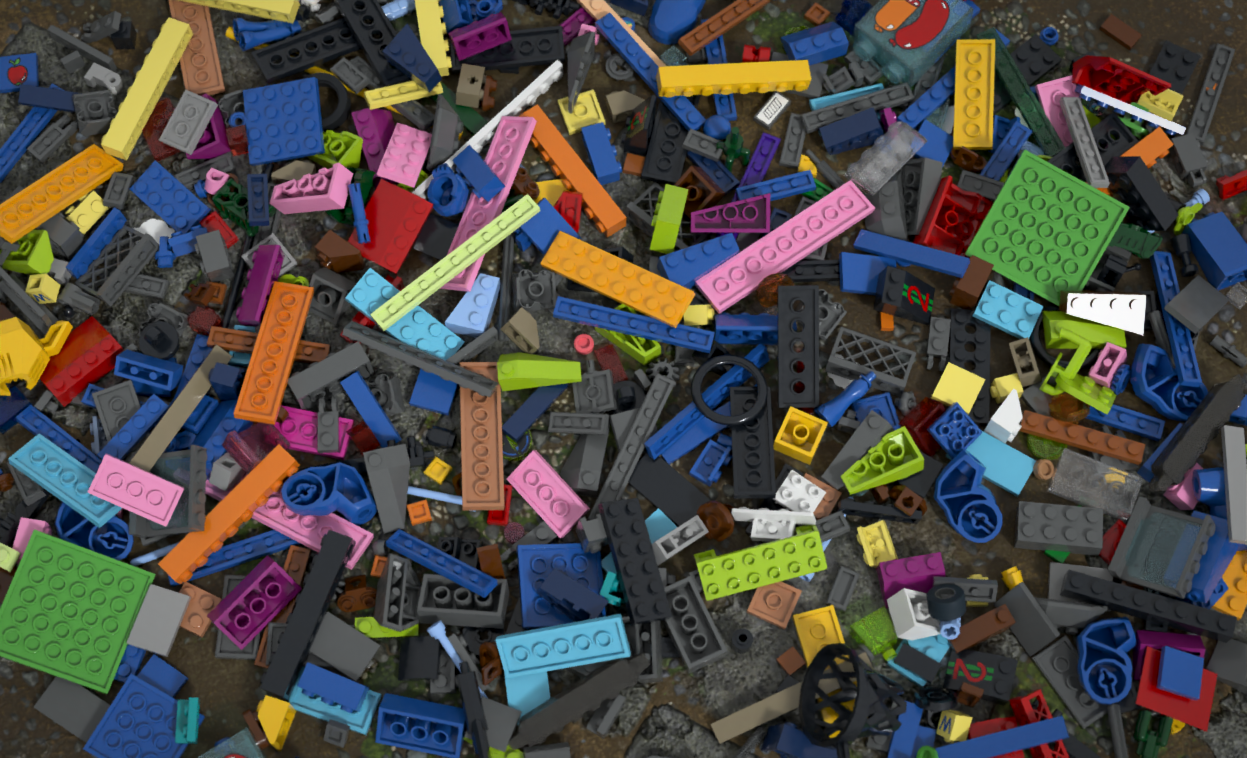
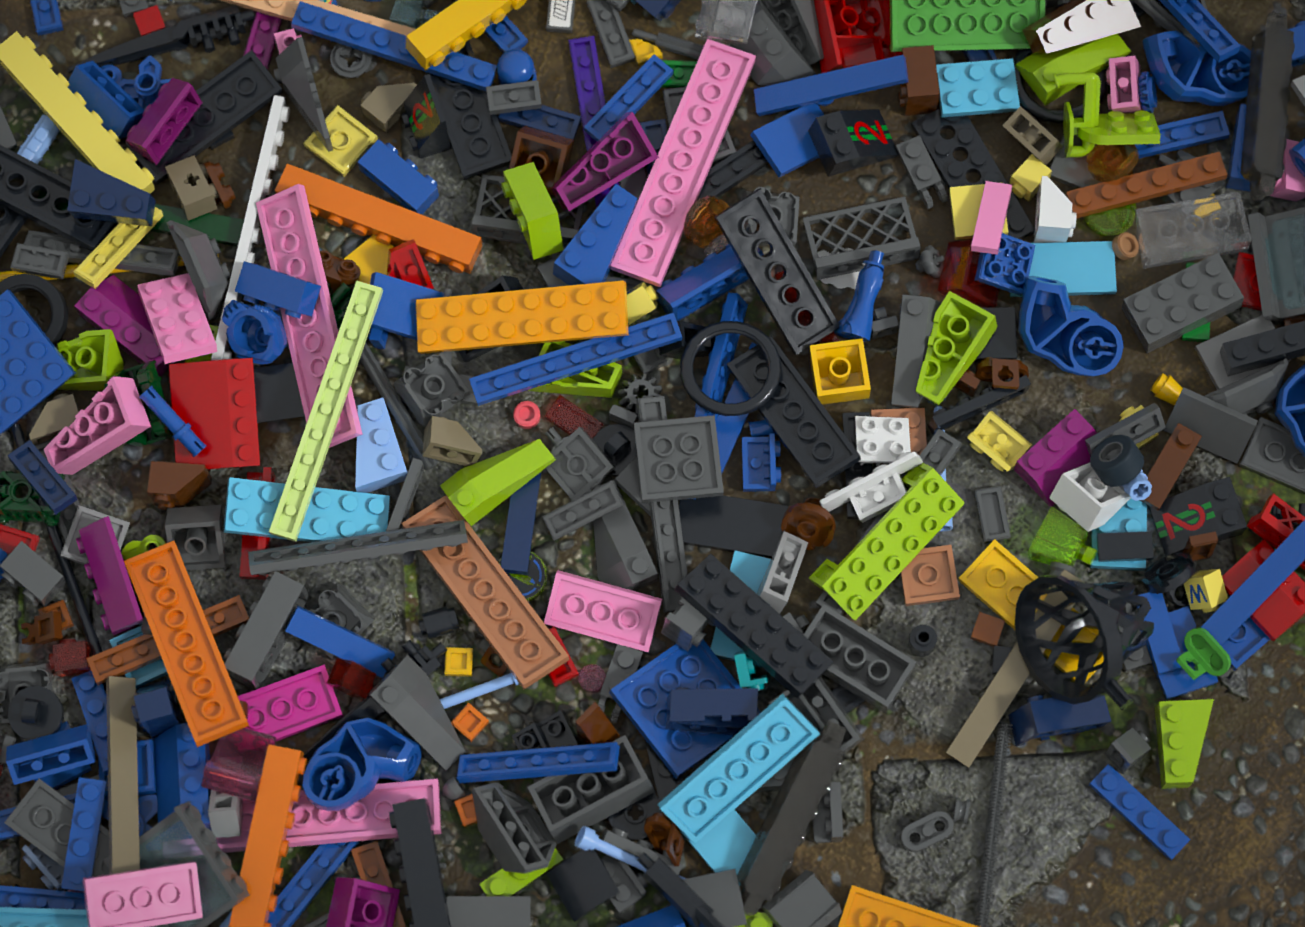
camera: 30 degrees left, 5 degrees up
dark grey hinge [318,396,339,453] -> none
reddish brown bracket [337,575,377,612] -> none
blue tile [409,369,458,416] -> none
dark orange tile [623,153,646,177] -> none
dark green plant [716,127,750,173] -> none
blue tile [851,392,901,430] -> none
orange piece [880,312,894,331] -> none
none -> dark grey plate [634,415,724,503]
none -> bright pink tile [971,181,1012,255]

